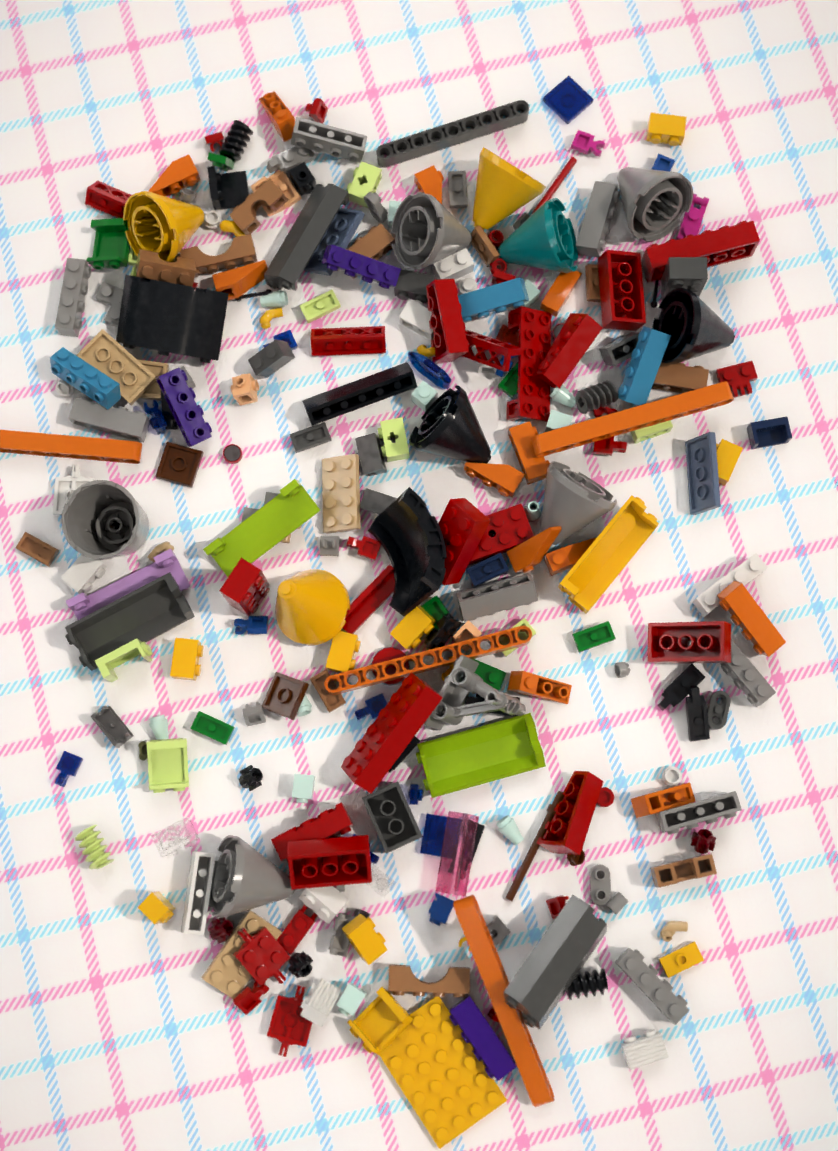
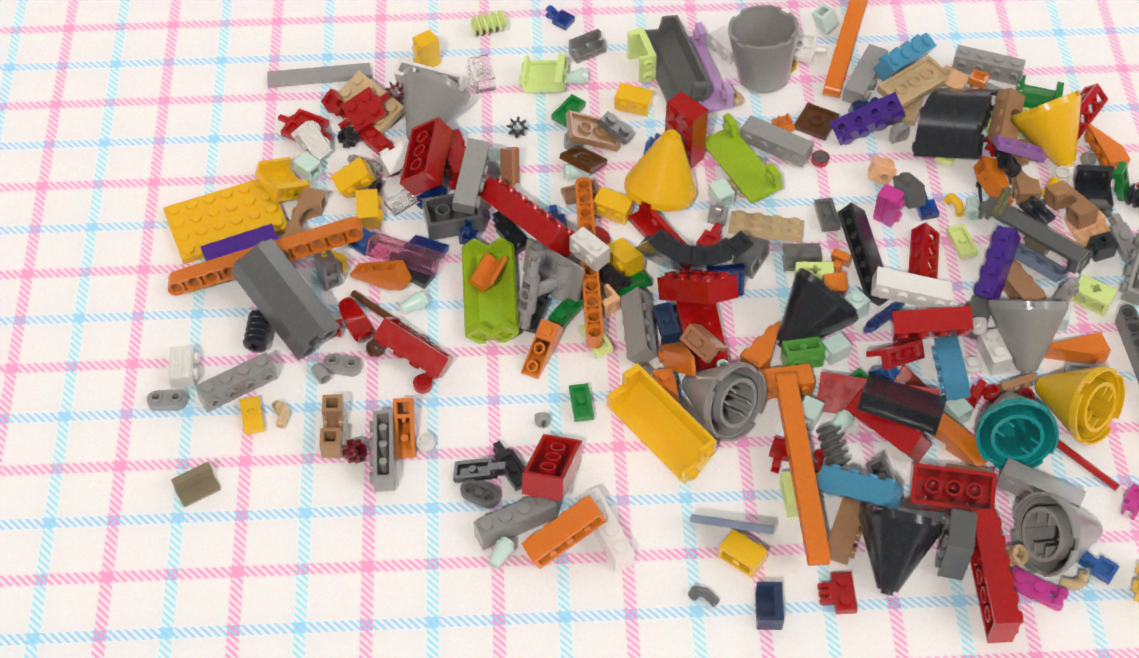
camera: 100 degrees right, 25 degrees down
none -> light grey plate [147,390,187,411]
none -> dark tan panel [171,462,221,507]
none -> light grey tile [267,62,371,88]
none -> red piece [338,297,376,343]
none -> orange slope [350,260,412,291]
none -> yellow brick [355,189,384,229]
none -> light grey brick [452,137,492,215]
none -> orange panel [468,252,508,292]
none -> light aqua cone [488,536,515,569]
none -> nougat panel [500,147,520,186]
none -> medium nougat tile [566,110,619,152]
none -> white brick [570,227,610,272]
none -> dark grey plate [597,111,635,145]
none -> nougat panel [680,323,727,363]
none -> dark grey arm [688,585,720,607]
none -> light aqua brick [708,178,735,207]
none -> light grey brick [740,115,814,168]
none -> orange tile [771,113,795,132]
none -> bright green brick [780,337,825,368]
none -> light aqua brick [811,3,839,34]
none -> light aqua brick [822,332,852,366]
none -> orange panel [823,272,848,294]
none -> orange tile [831,248,852,272]
none -> black panel [857,374,947,435]
none -> white brick [871,266,952,309]
none -> dark pink brick [873,184,906,227]
none -> light nougat panel [944,64,969,89]
none -> orange tile [967,69,991,89]
none -> white plate [972,317,988,335]
none -> olive axle [991,186,1013,217]
none -> medium lavender tile [992,135,1047,163]
none -> black connector [994,147,1022,178]
none -> tan wheel [1005,544,1029,567]
none -> black hips [1019,196,1056,225]
none -> dark grey arm [1089,199,1113,218]

